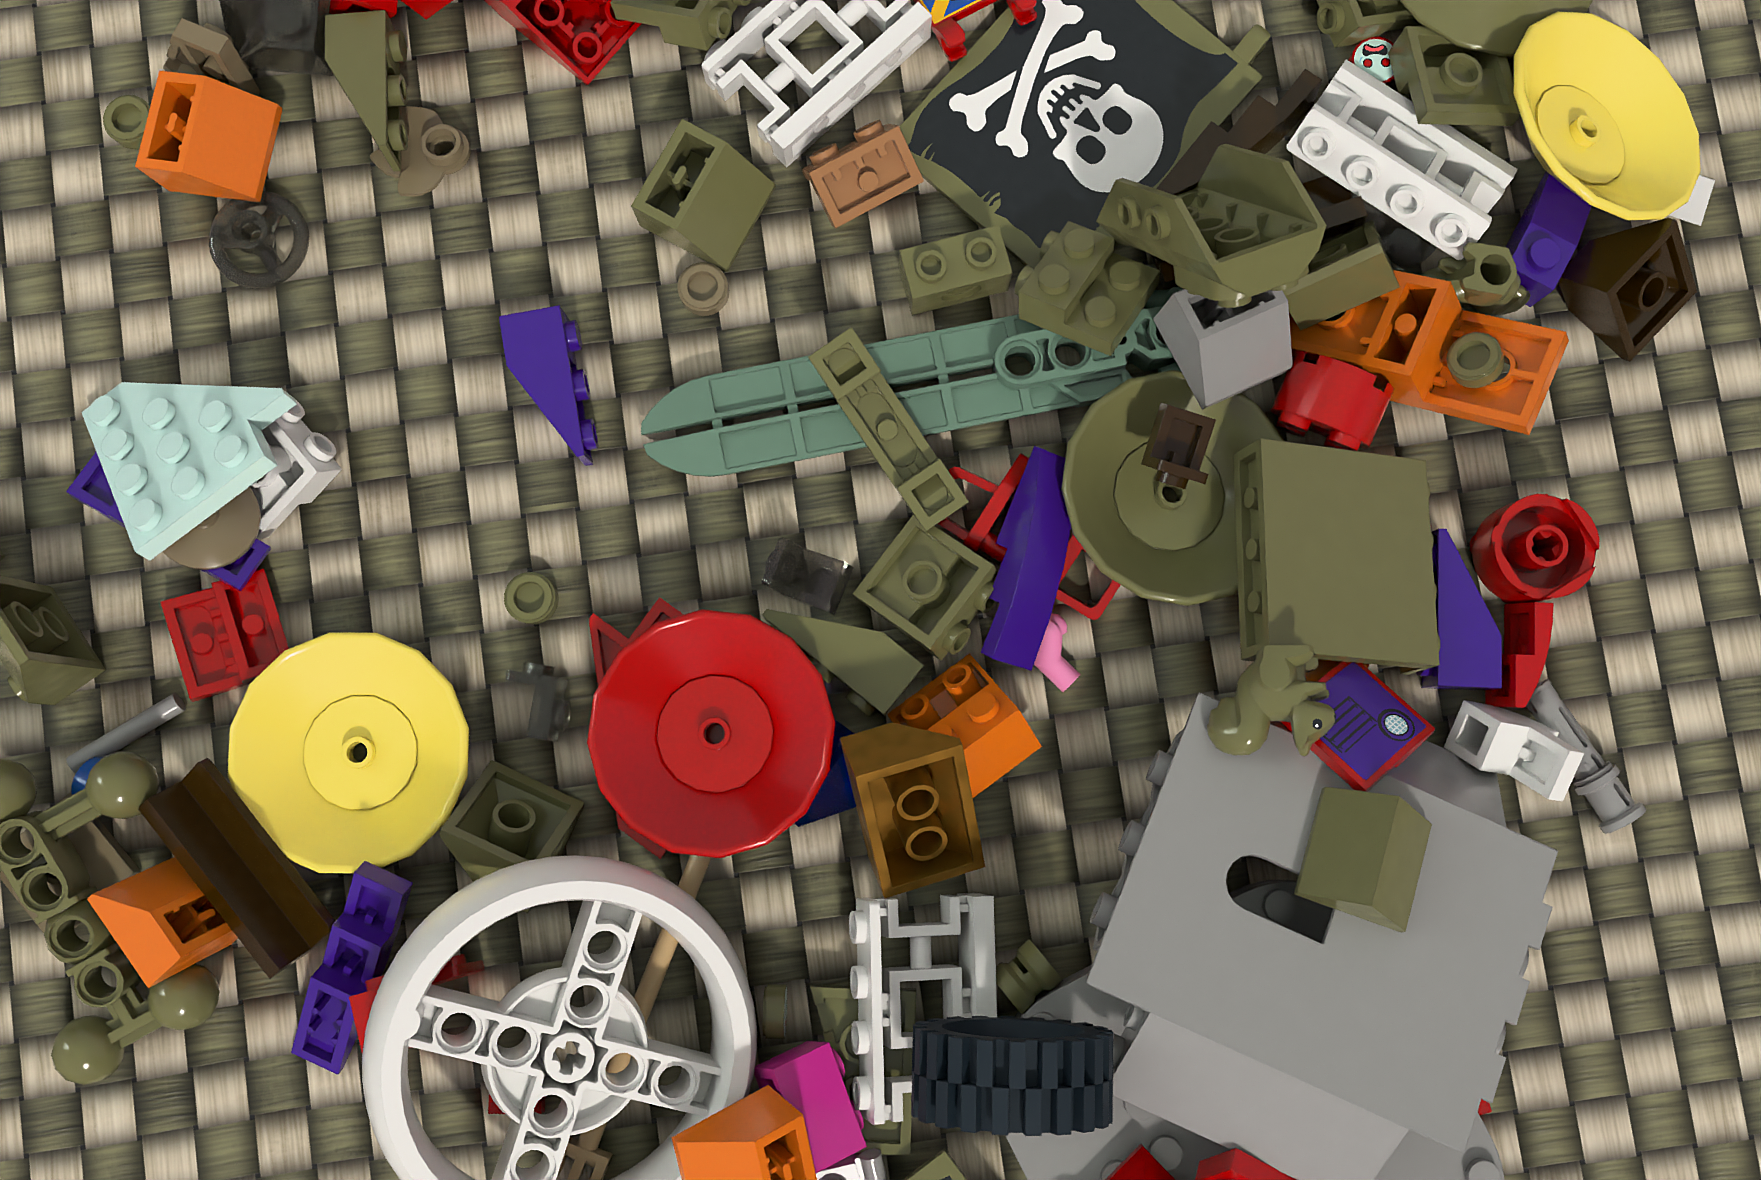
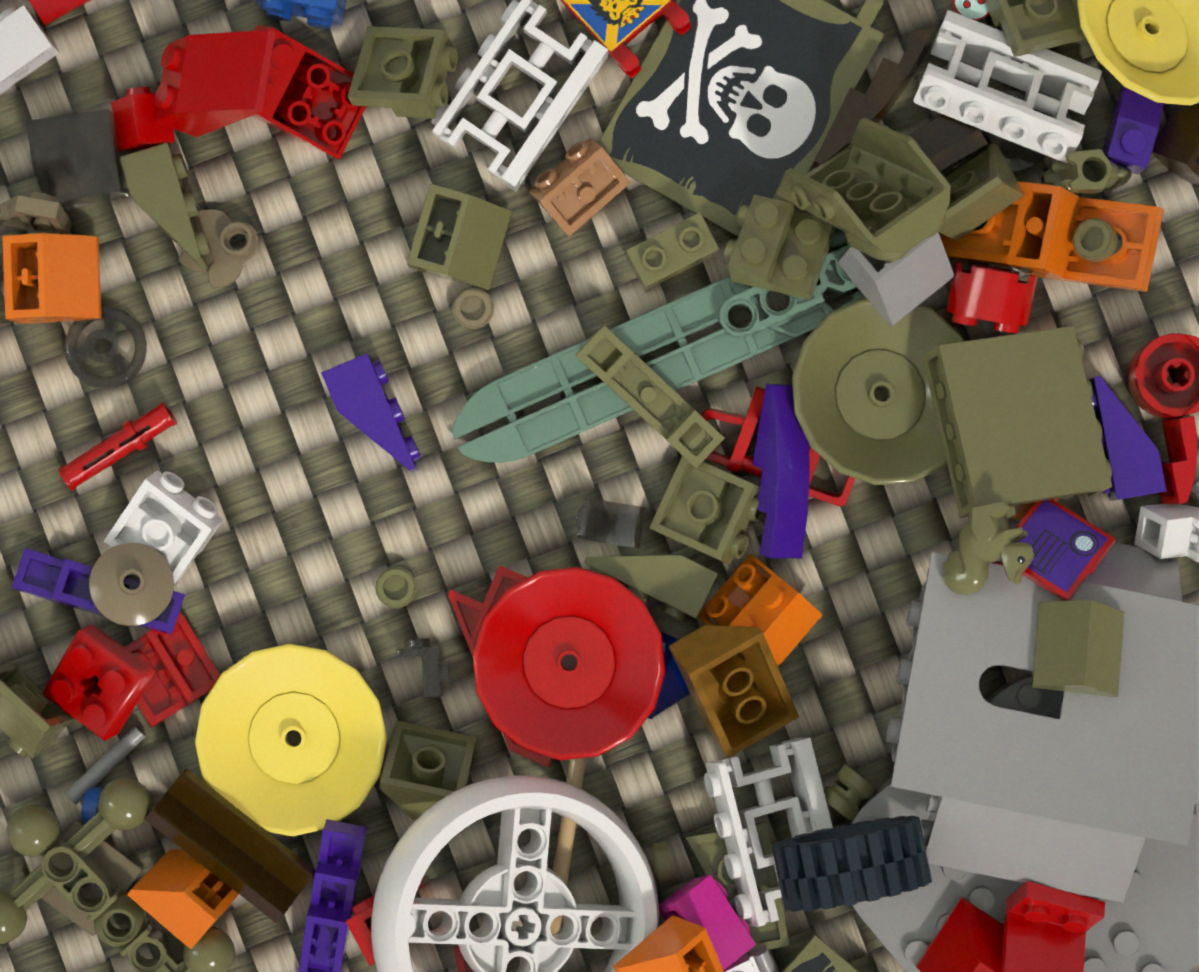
camera: 15 degrees left, 5 degrees up
light aqua wing [81,382,297,561] -> none
bright pink arm [1034,613,1081,692] -> none
dark brown bracket [1141,403,1216,489] -> none
none -> red brick [43,625,155,741]
none -> red pin [58,402,177,491]

